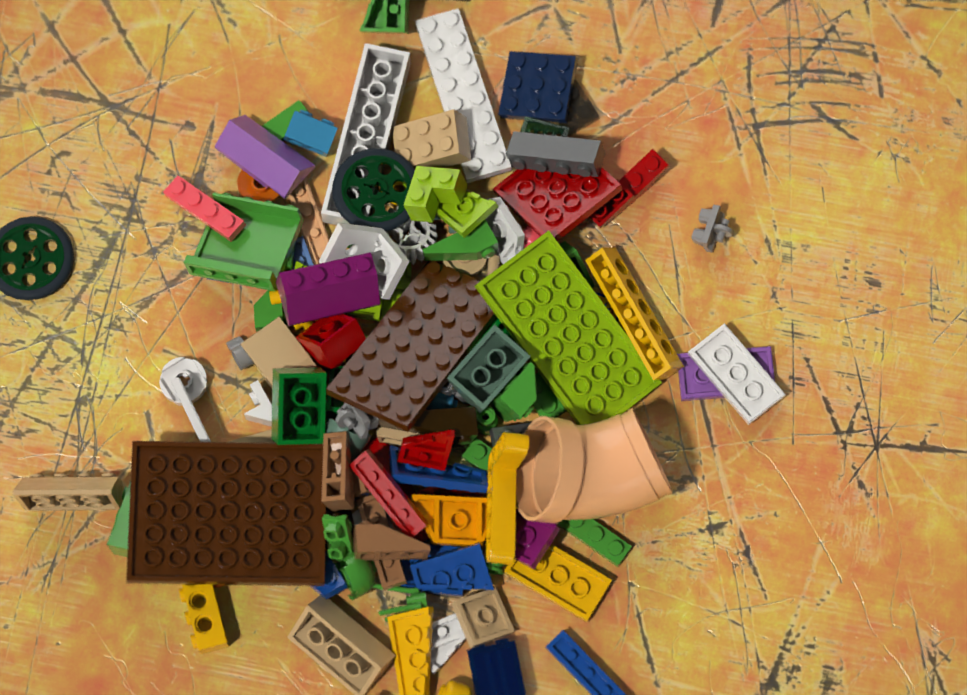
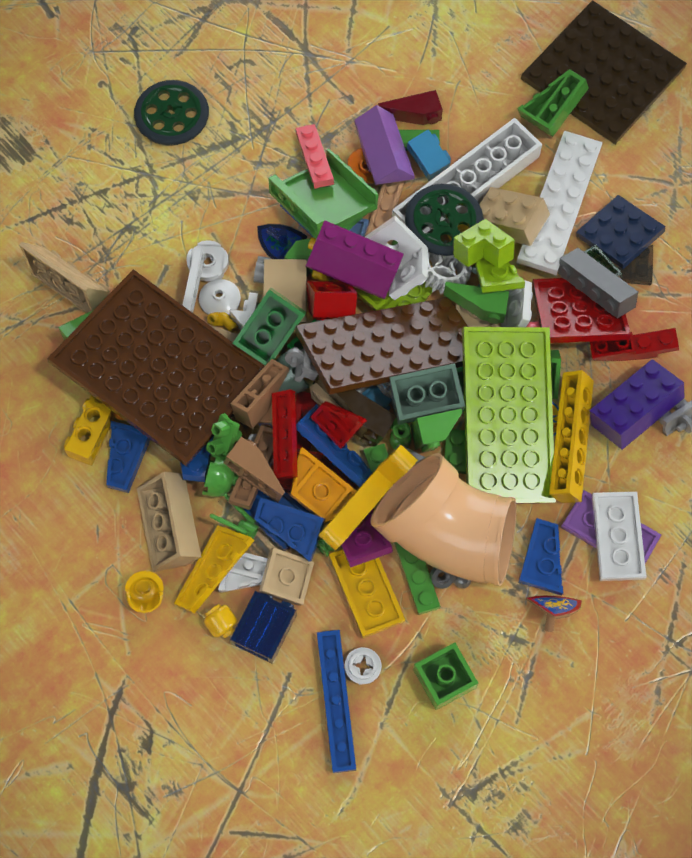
camera: 35 degrees right, 5 degrees down
none -> blue wing [106,421,150,493]
none -> white dish [199,279,241,315]
none -> yellow arm [207,312,239,333]
none -> clear blue shield [257,224,308,259]
none -> white gear [345,647,382,685]
none -> dark red slope [378,90,443,125]
none -> bright green brick [413,643,479,710]
none -> flat silver plate [430,568,471,589]
none -> blue wing [518,518,563,596]
none -> shield [526,595,582,632]
none -> dark purple brick [589,359,685,450]

